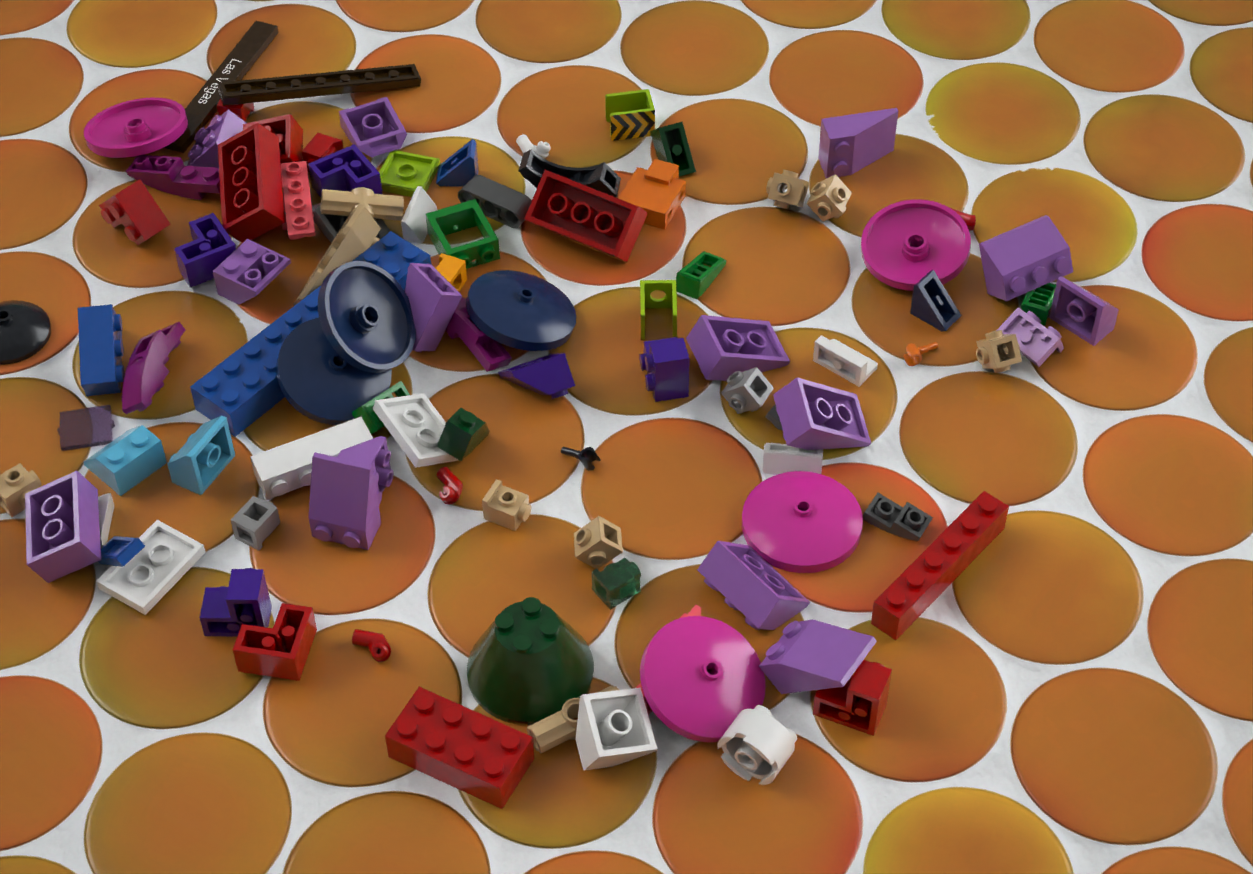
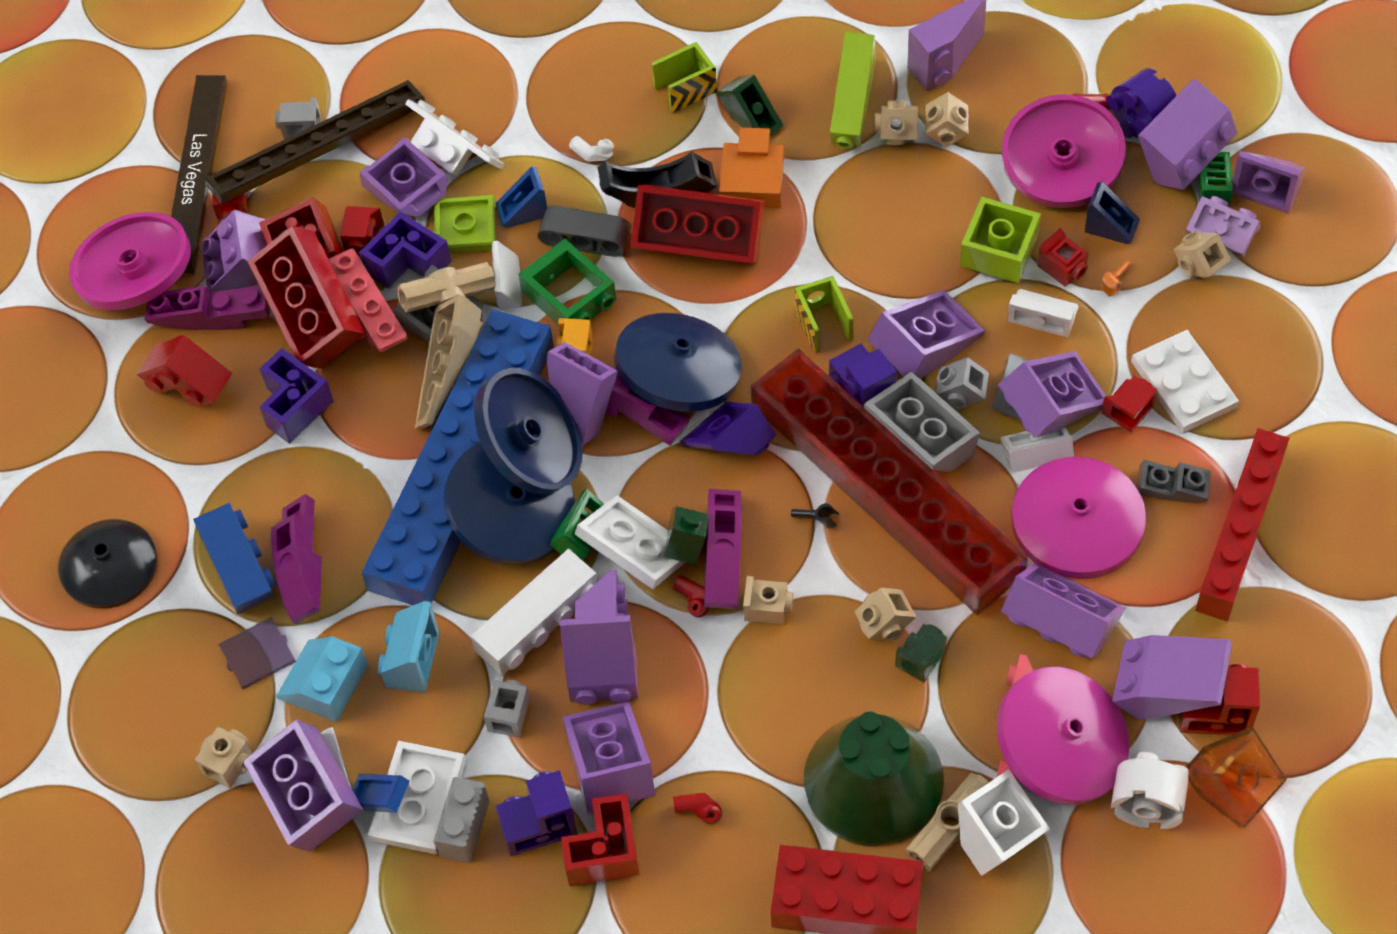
camera: 15 degrees left, 10 degrees up
medium lavender slope [213,239,291,305] -> none
green slope [676,251,727,299] -> none
none -> light grey brick [275,97,322,140]
none -> white bracket [405,99,505,176]
none -> light grey brick [433,777,490,863]
none -> medium lavender slope [562,701,655,812]
none -> magenta slope [704,489,742,609]
none -> clear red brick [751,348,1028,616]
none -> lime slope [830,32,876,149]
none -> light grey slope [864,372,980,472]
none -> lime brick [960,196,1041,283]
none -> red window [1037,227,1088,287]
none -> red window [1101,375,1157,433]
none -> dark purple brick [1106,68,1177,139]
none -> white plate [1131,330,1239,434]
none -> clear orange slope [1186,728,1287,828]

